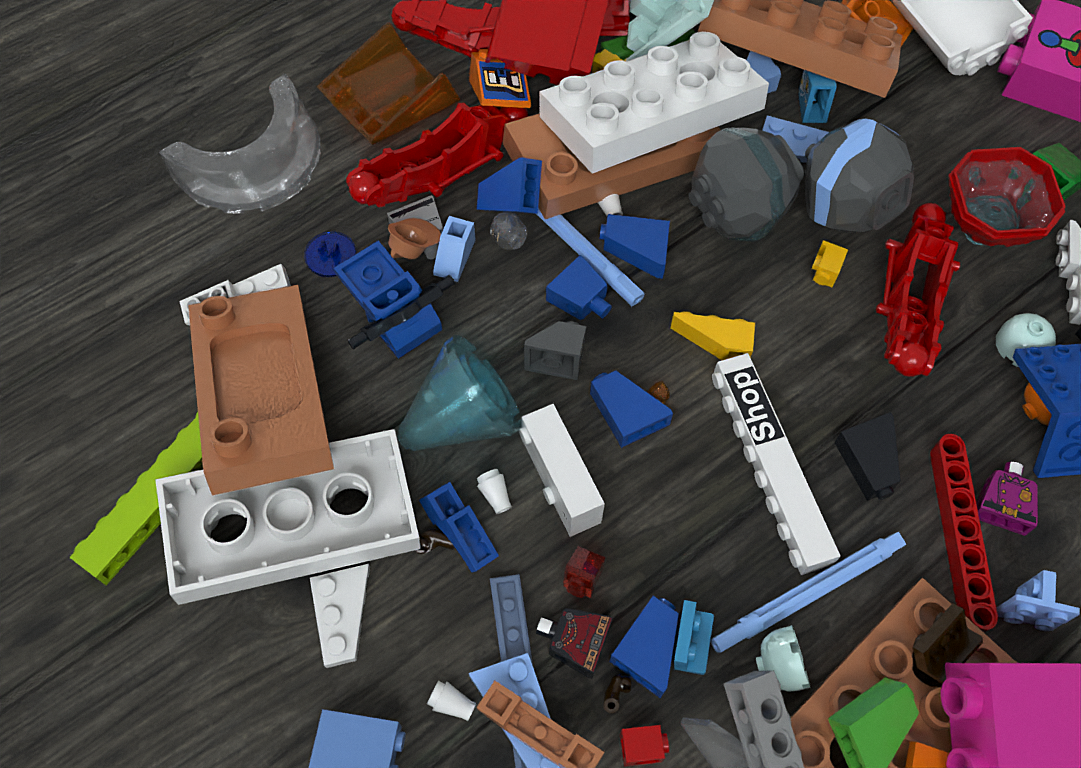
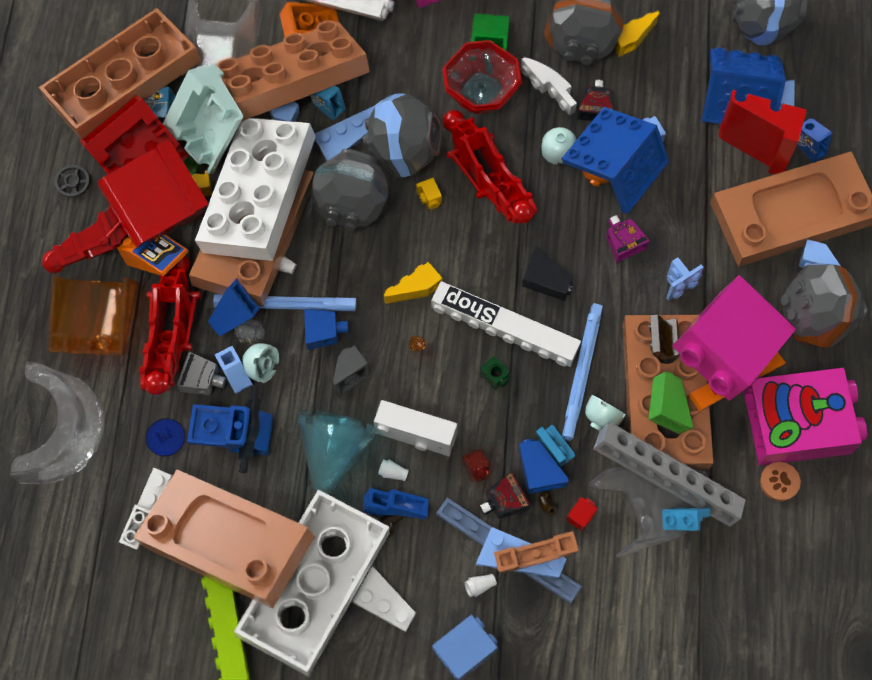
camera: 45 degrees left, 5 degrees up
nougat piece [388,218,441,259] -> none
blue slope [590,371,673,448] -> none
blue slope [600,214,670,279] -> none
red beam [930,434,998,633] -> none
none -> light aqua cylinder [242,343,279,383]
none -> dark green brick [480,356,510,390]

